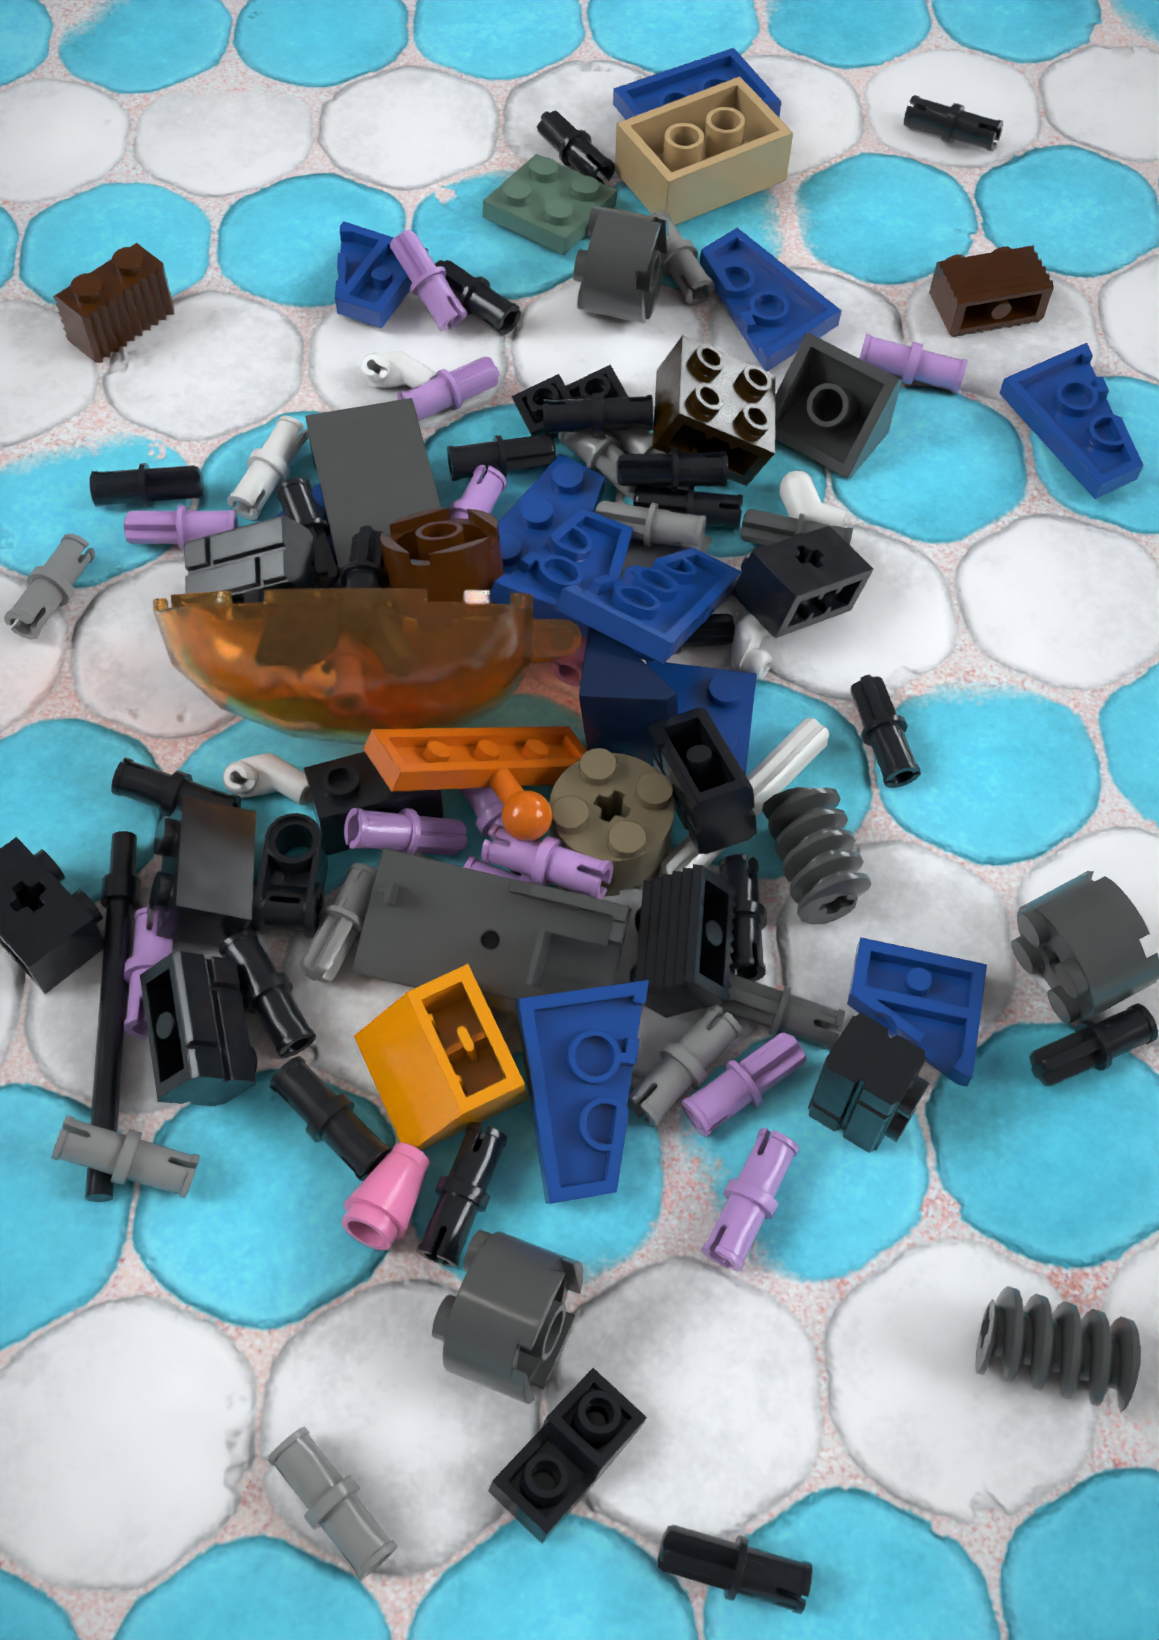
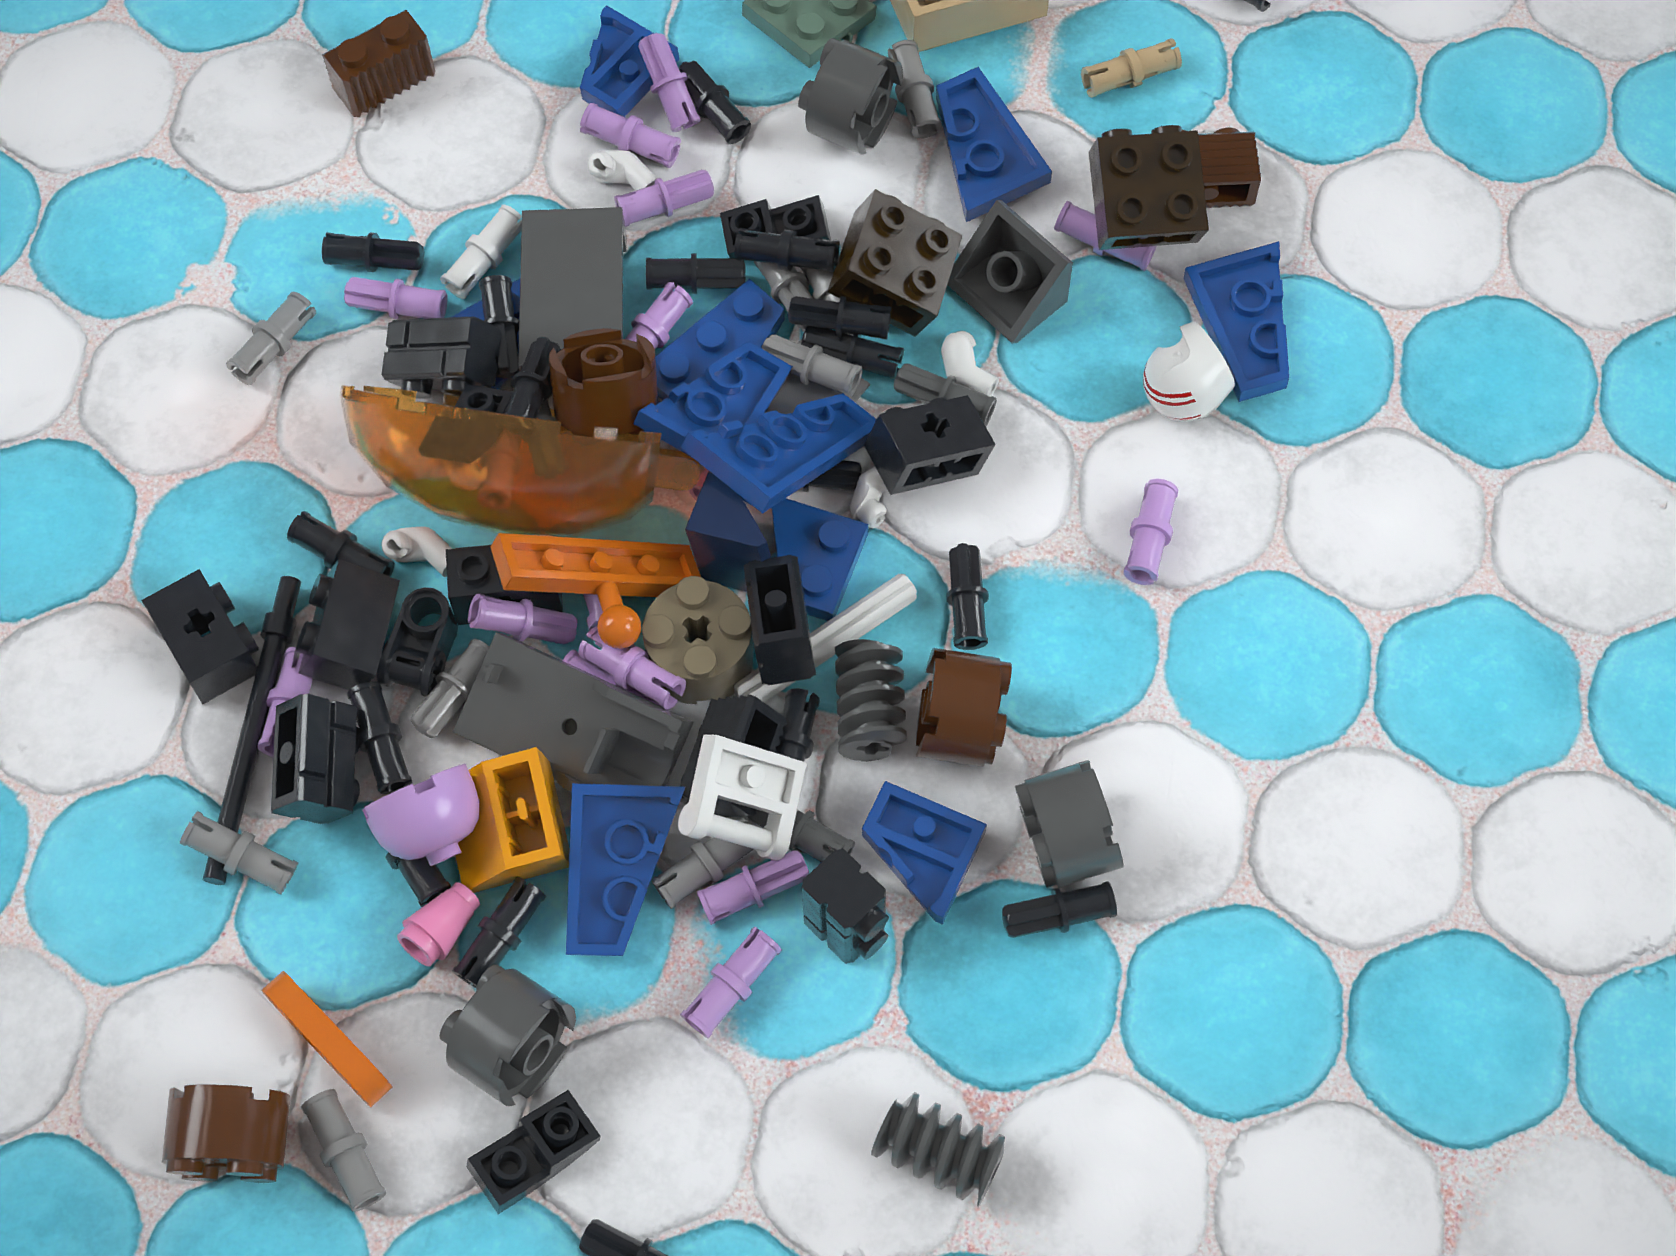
camera: 15 degrees right, 5 degrees up
none -> reddish brown brick [162,1084,290,1183]
none -> orange beam [261,971,393,1108]
none -> lavender cylinder [362,764,480,866]
none -> lavender pin [580,103,681,168]
none -> white plate [678,735,807,861]
none -> reddish brown brick [916,648,1012,767]
none -> tan pin [1081,38,1182,98]
none -> dark brown brick [1088,125,1209,250]
none -> lavender pin [1124,479,1178,585]
none -> white helmet [1143,321,1235,421]

